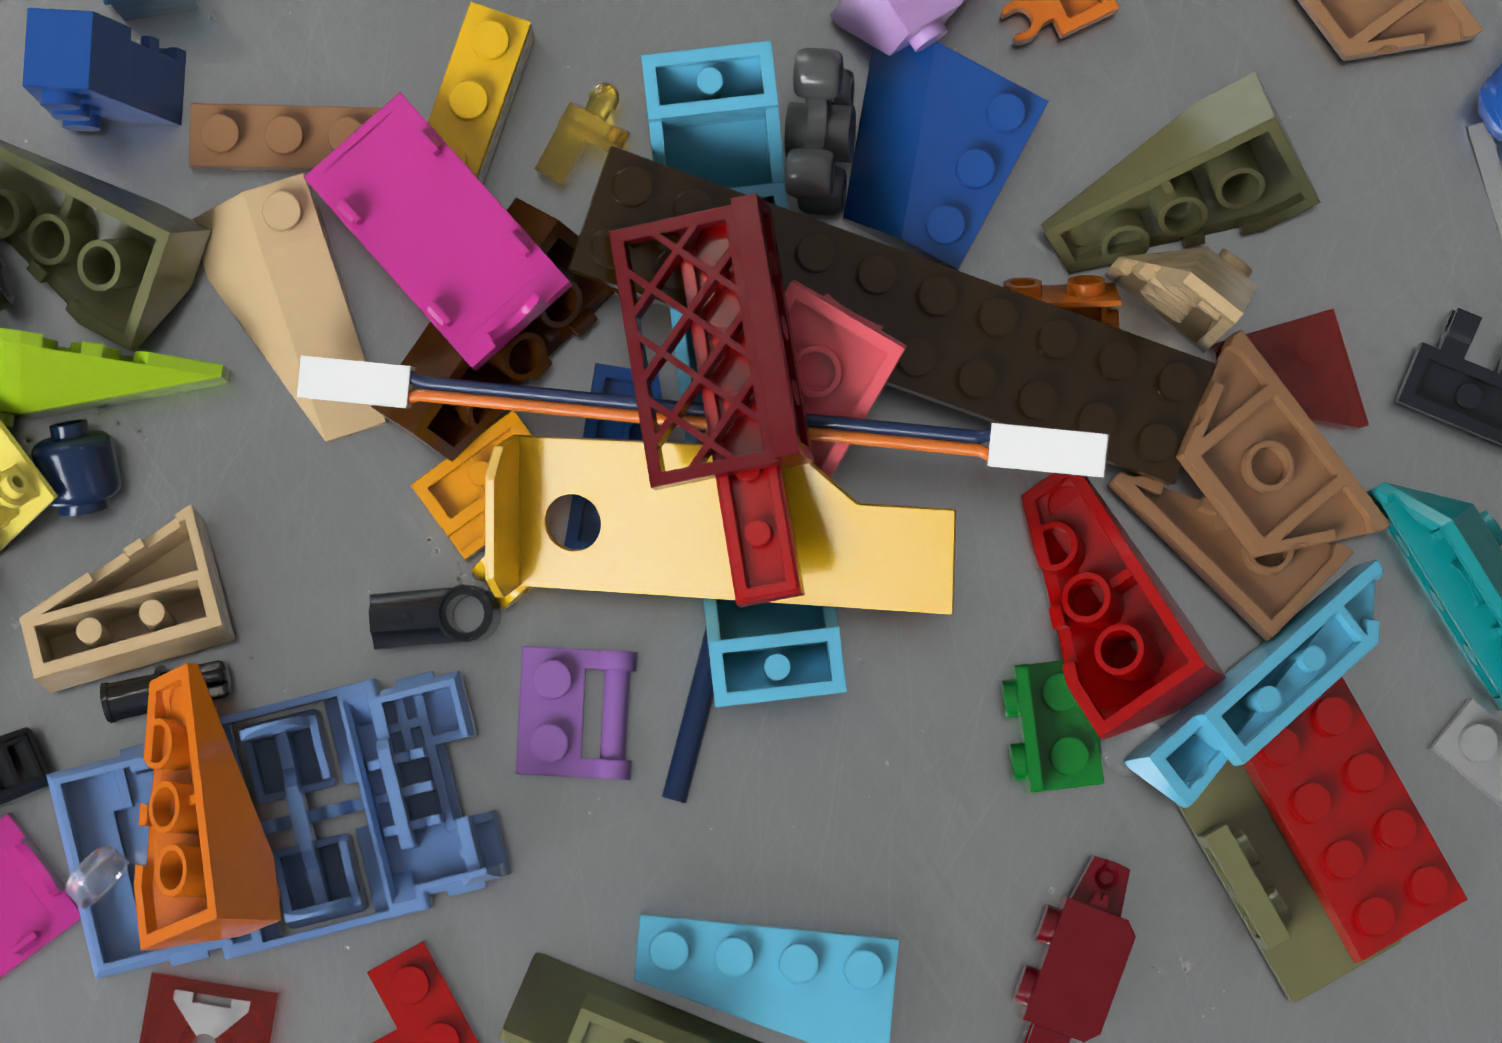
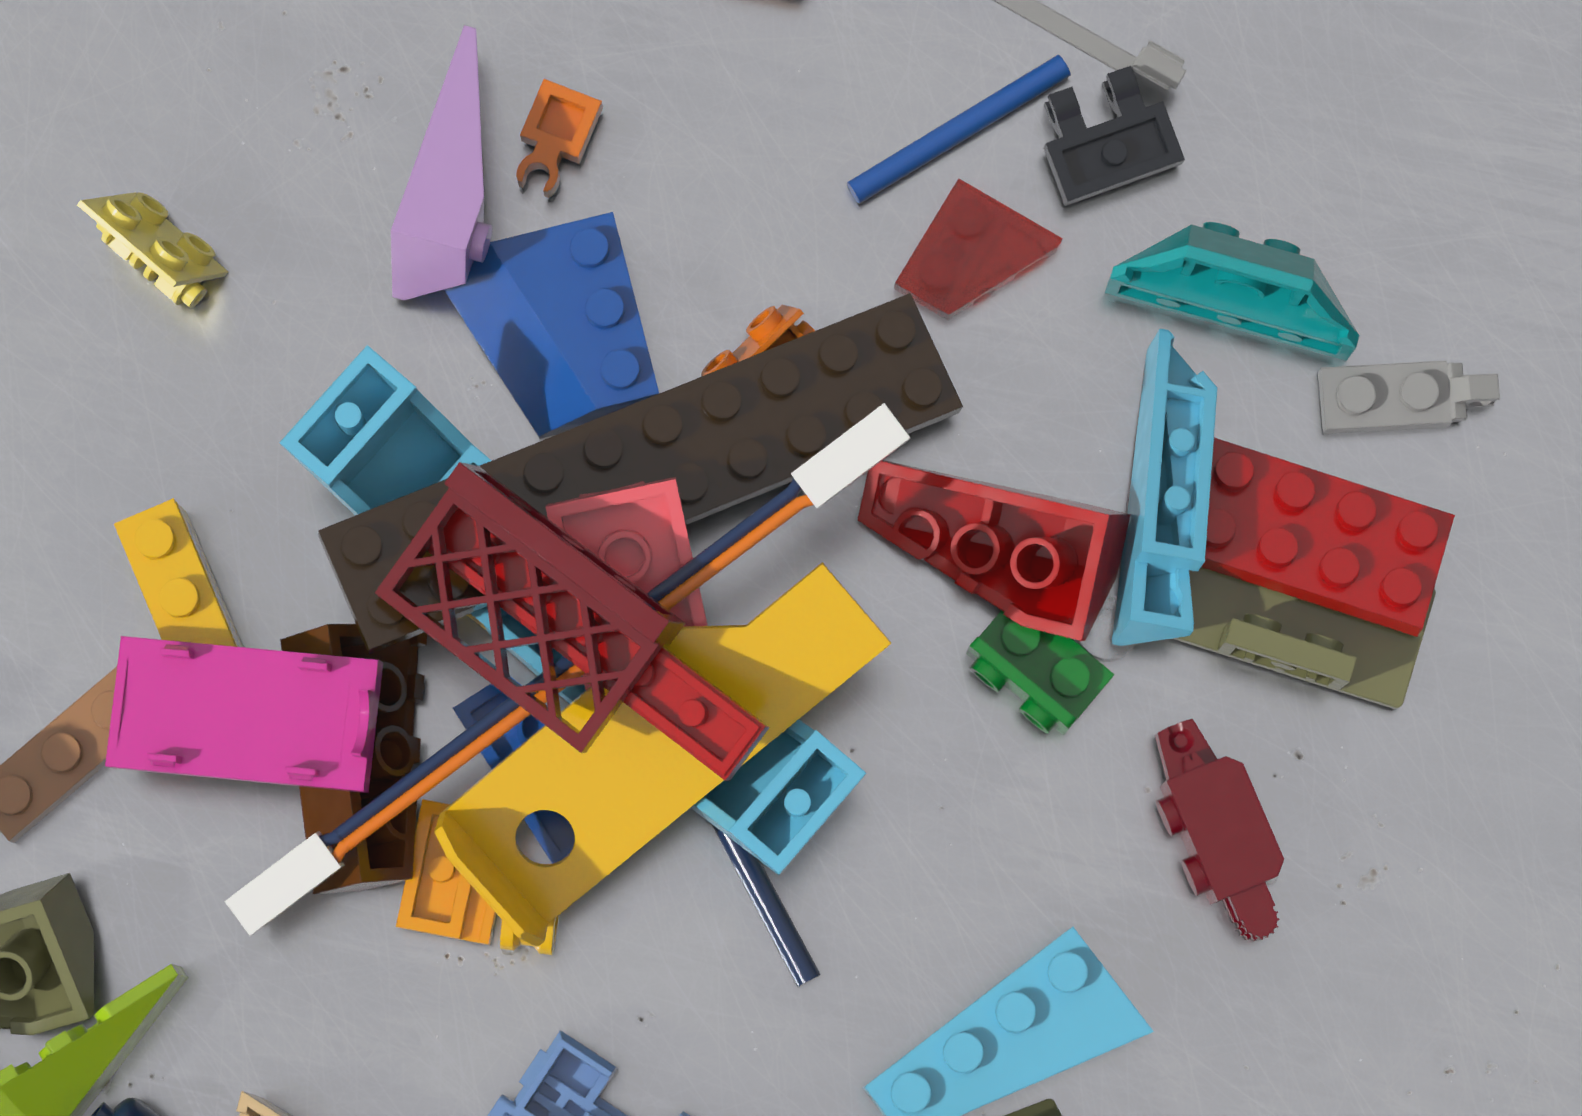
camera: 40 degrees left, 5 degrees down
tan wedge [192,173,387,443] -> none
black piece [368,585,501,650] -> none
medium lavender plate [516,646,638,780] -> none
clear yellow piece [534,82,633,184] -> none
dark grey gear [784,48,856,215] -> none
olive wedge [1041,72,1321,274] -> none
tan wedge [1105,247,1259,353] -> none
medium nougat wing [1107,471,1354,642] -> none
medium nougat wing [1176,329,1391,558] -> none
none -> blue bar [847,55,1071,204]

